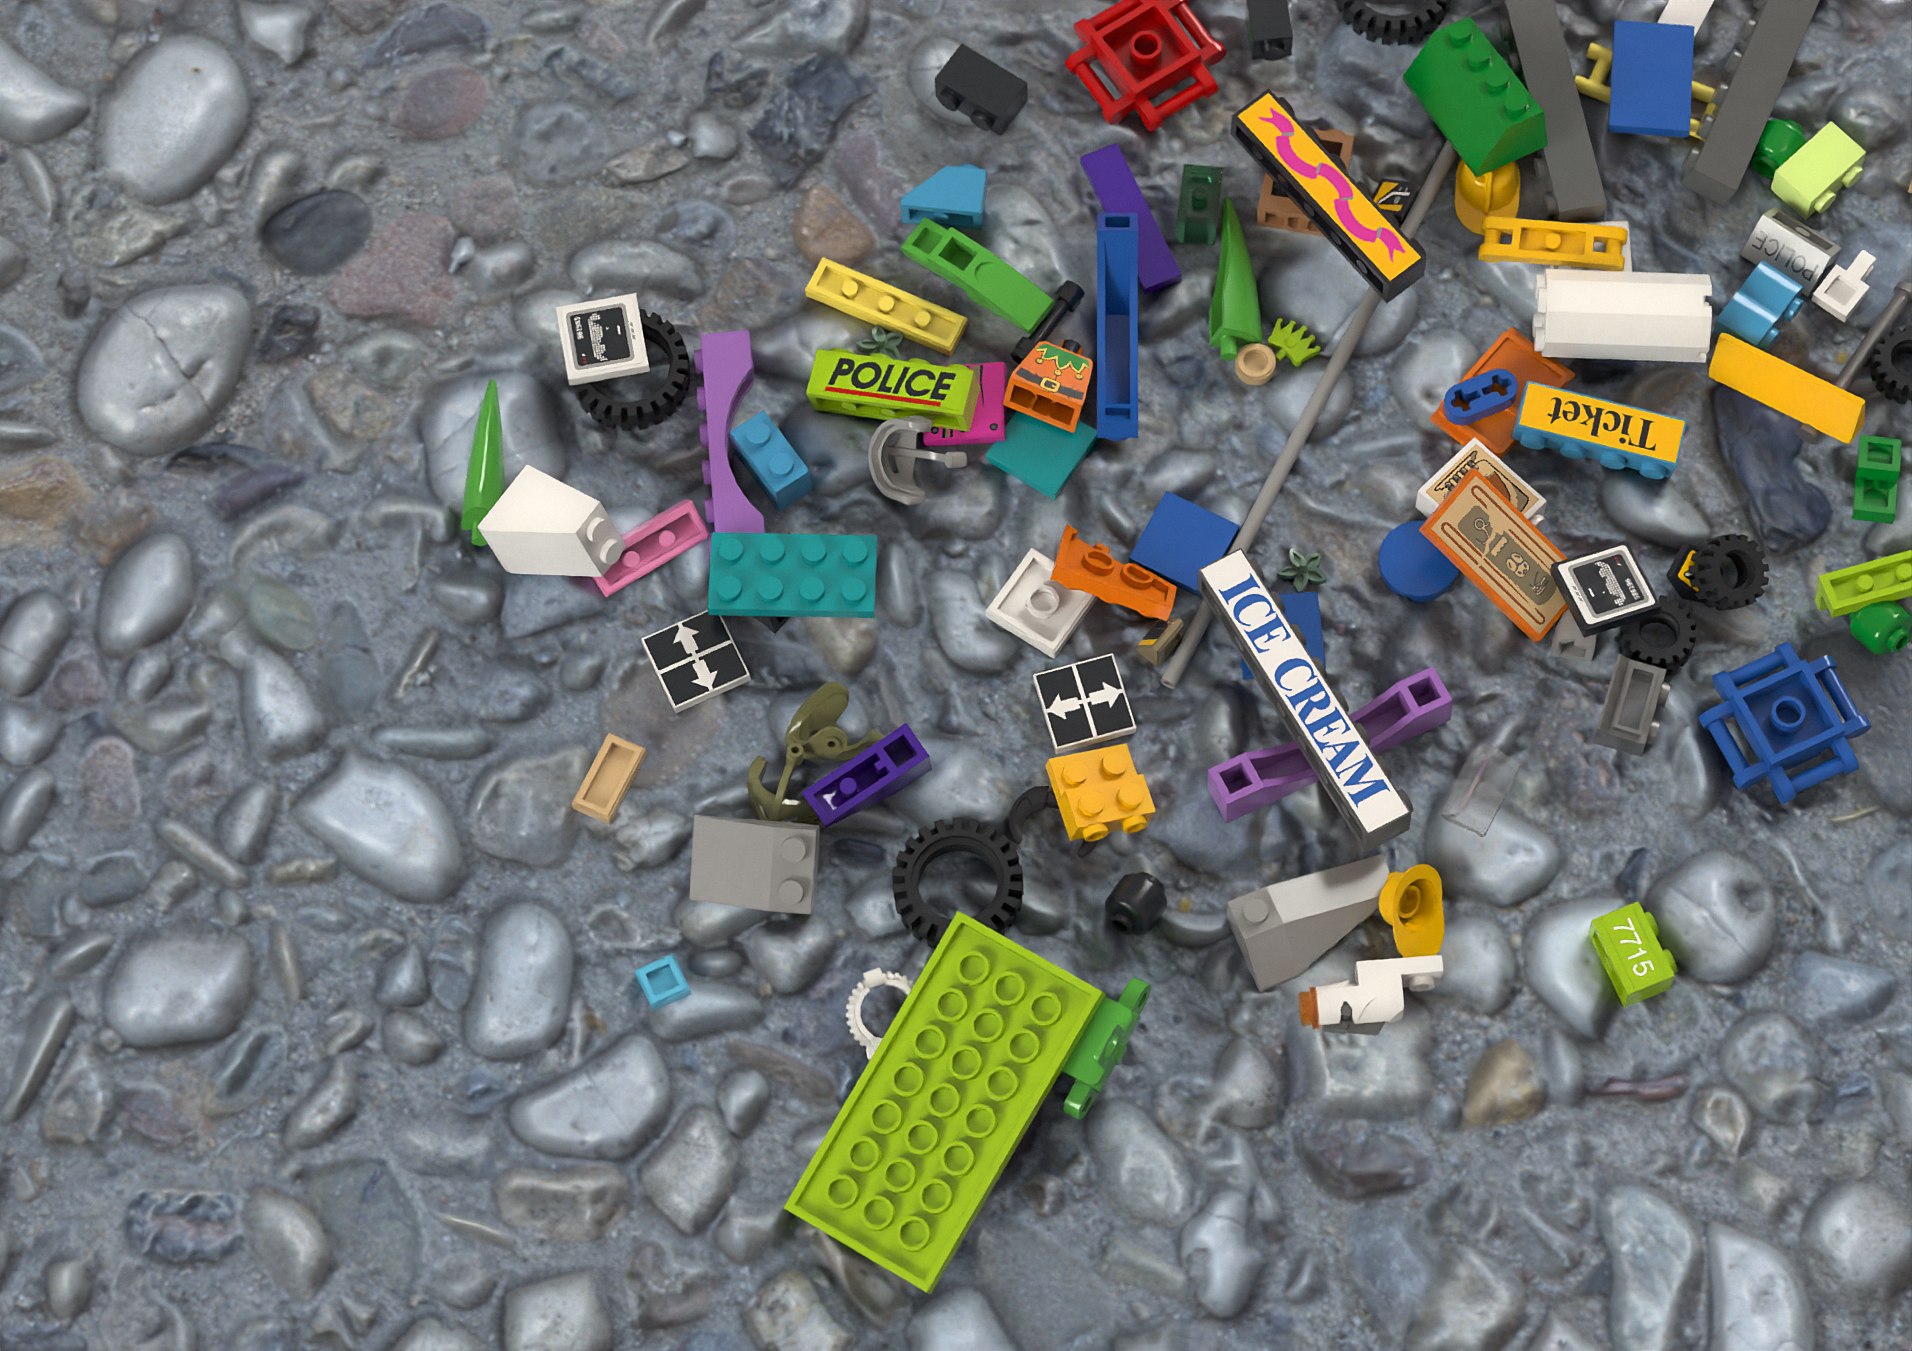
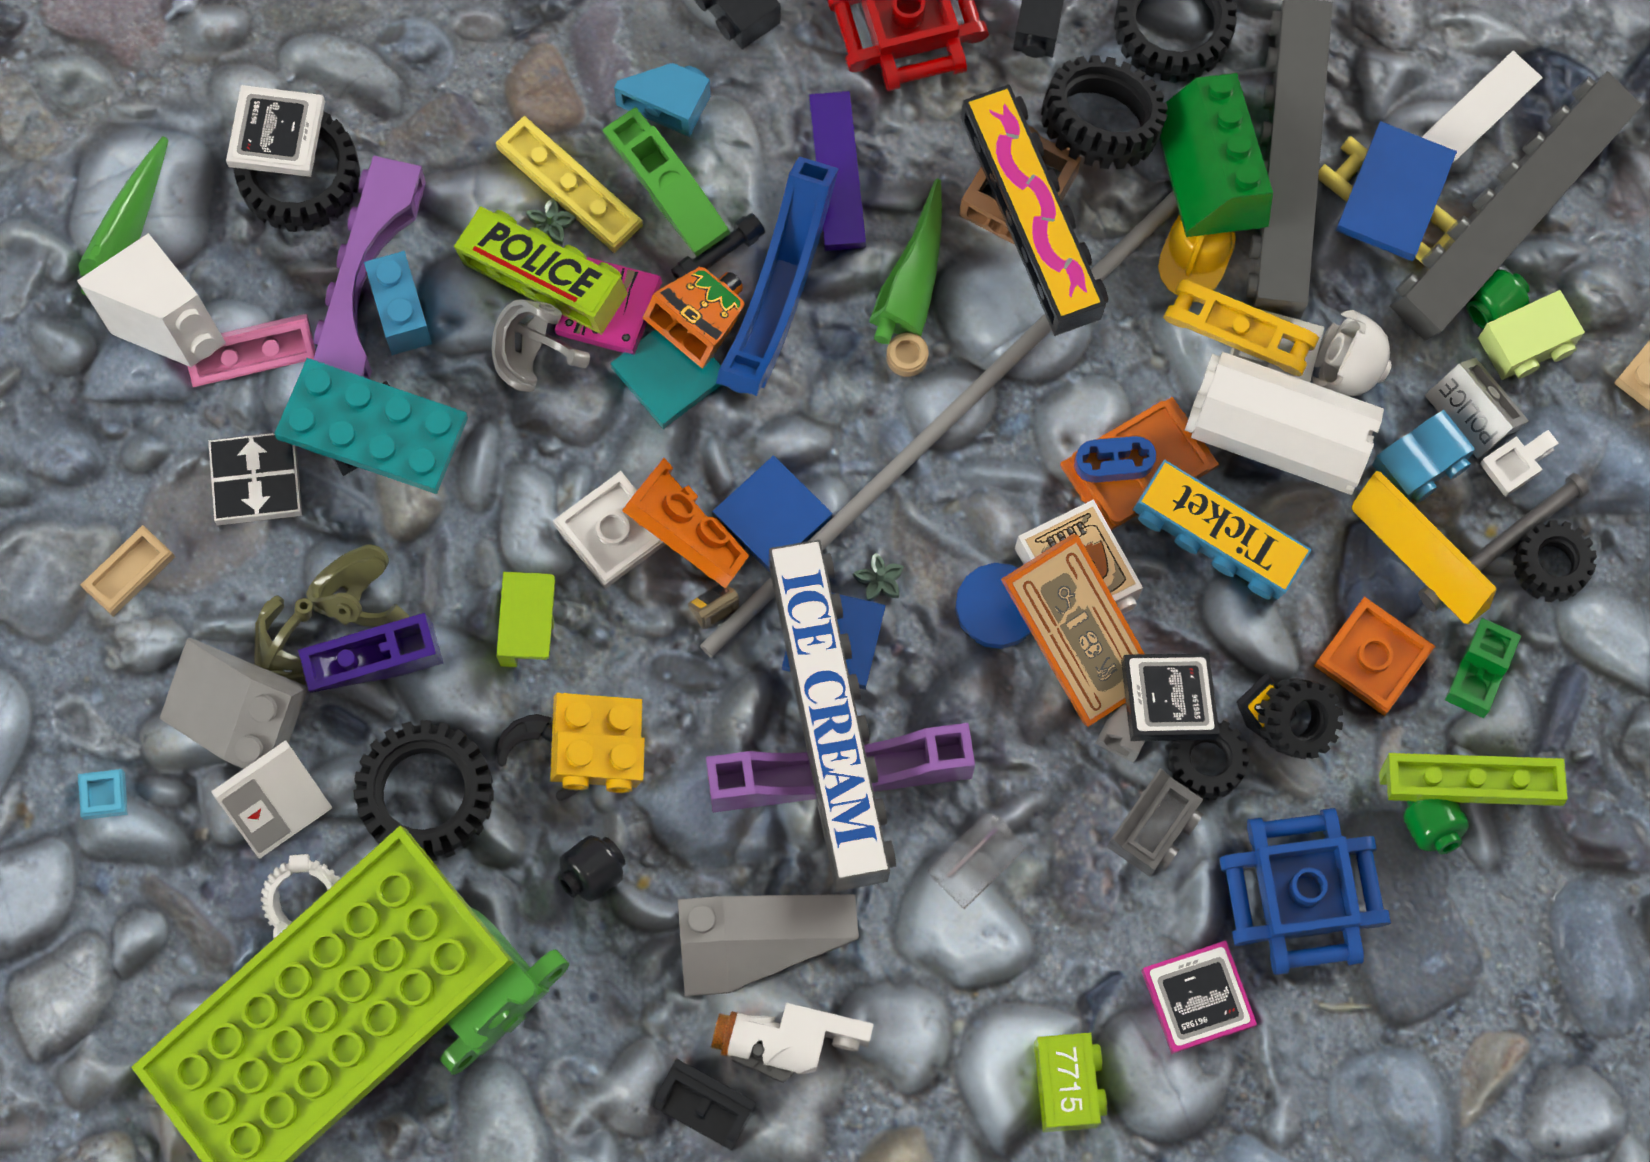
camera: 10 degrees right, 5 degrees up
black tile [1033,653,1136,754] -> none
clear green slope [1176,164,1224,245] -> none
lime piece [1268,318,1320,366] -> none
slope [1373,178,1419,228] -> none
yellow piece [1378,864,1445,958] -> none
none -> white tile [211,740,332,859]
none -> lime panel [497,572,555,667]
none -> black hinge [653,1058,756,1151]
none -> black tyre [1041,55,1167,169]
none -> tile [1141,941,1257,1055]
none -> white cylinder [1312,310,1391,396]
none -> orange tile [1314,596,1435,716]

